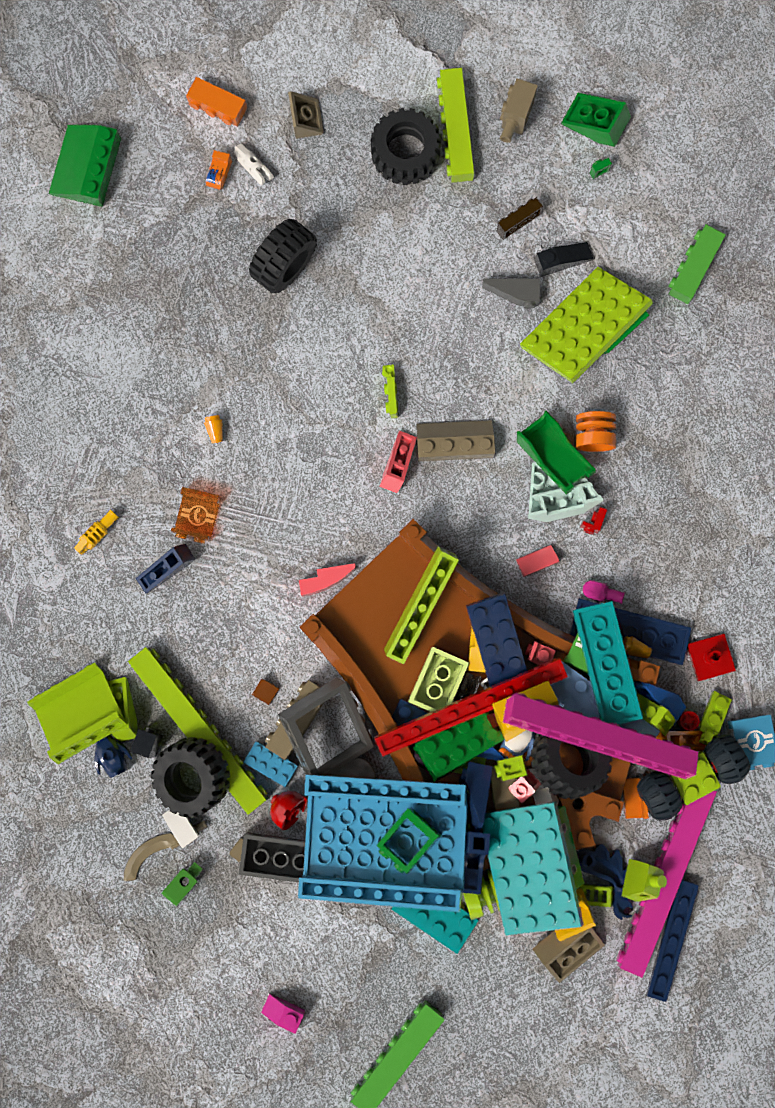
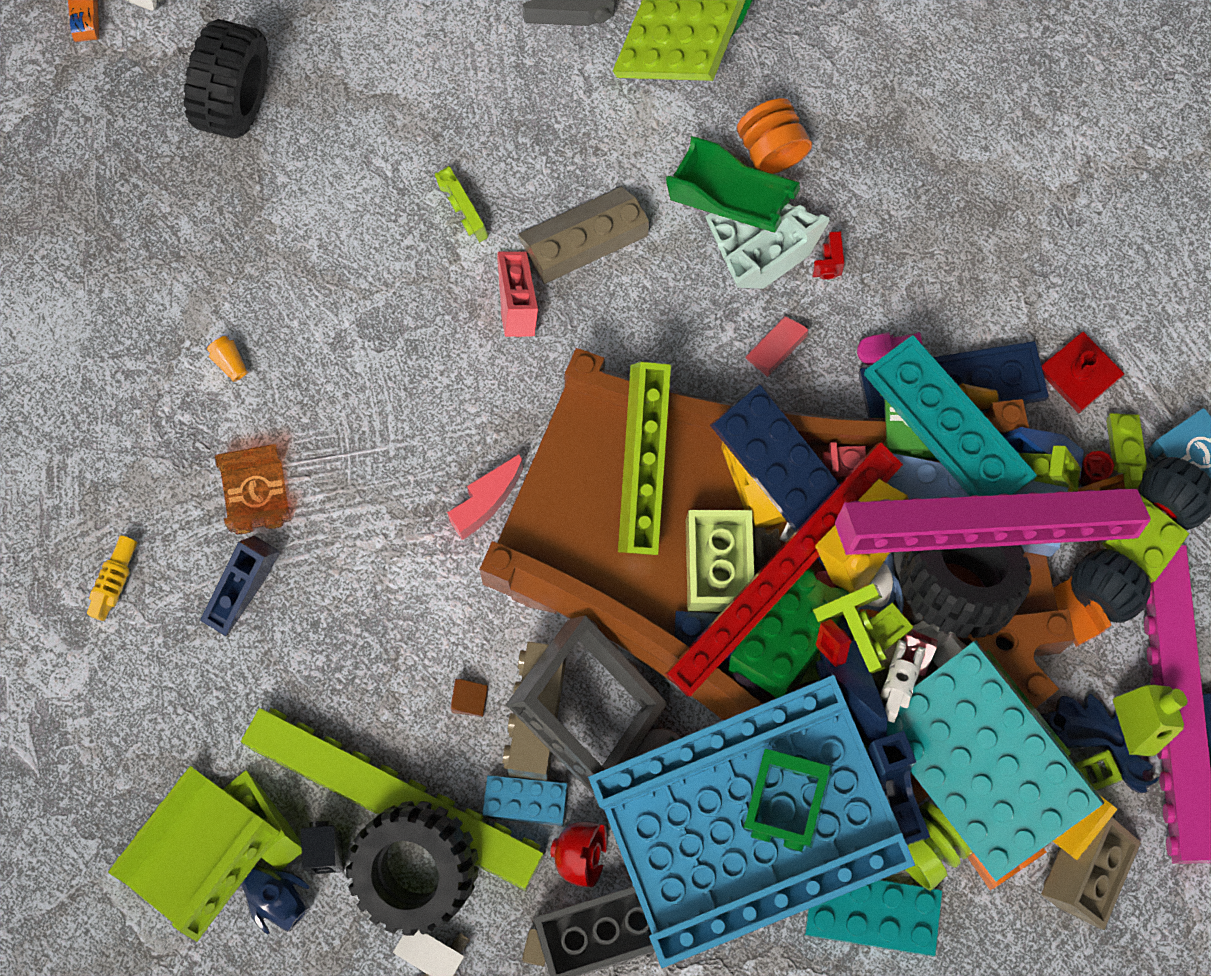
camera: 30 degrees left, 10 degrees down
none -> lime bracket [813,583,887,673]
none -> red plate [816,619,851,667]
none -> white hinge [880,640,926,723]

